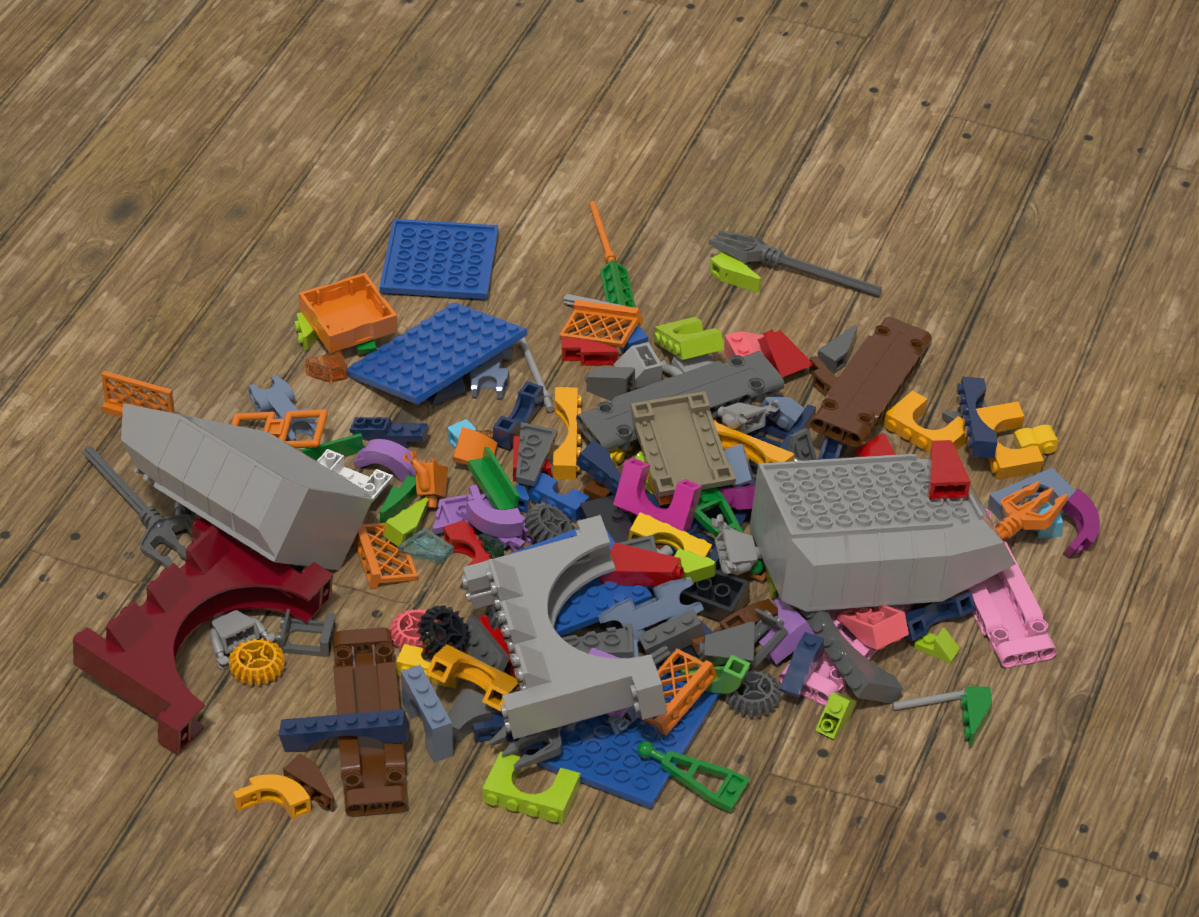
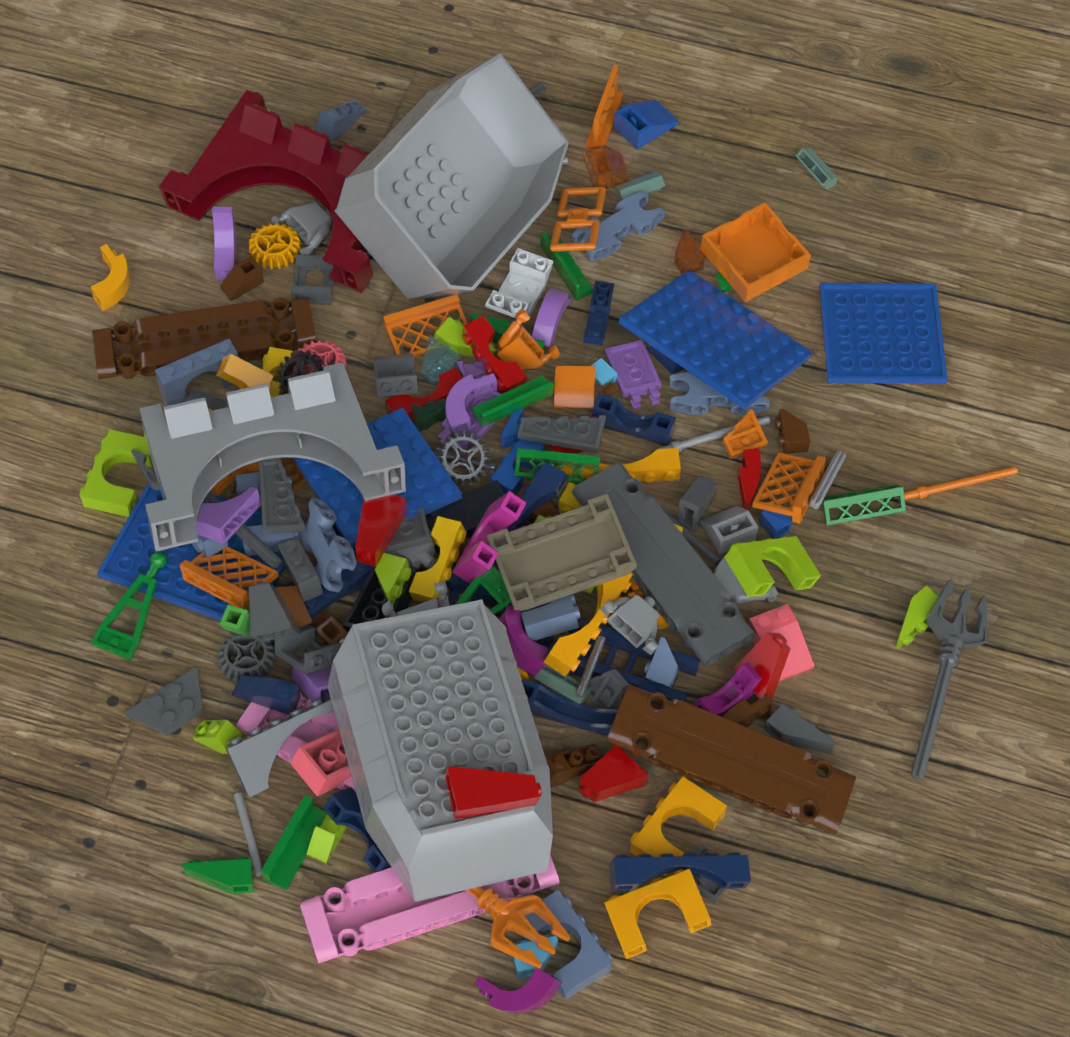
camera: 85 degrees right, 15 degrees up
dark blue arch [279,709,410,752] -> none
reddish brown slope [283,753,335,812] -> none
yellow brick [1013,425,1058,454] -> none
none -> dark grey wing [125,667,204,736]
none -> medium lavender arch [212,207,238,281]
none -> reddish brown slope [220,256,264,301]
none -> green panel [261,795,327,890]
none -> sand blue slope [316,101,367,141]
none -> dark grey panel [373,353,418,397]
none -> red arch [462,315,527,393]
none -> green fence [514,448,600,484]
none -> clear orange slope [586,145,631,189]
none -> medium lavender tile [605,340,661,410]
none -> blue slope [614,100,680,150]
none -> sand green piece [614,171,666,201]
none -> magenta arch [694,663,762,717]
none -> orange wing [722,409,768,459]
none -> reddish brown slope [775,409,810,454]
none -> sand green piece [795,147,838,190]

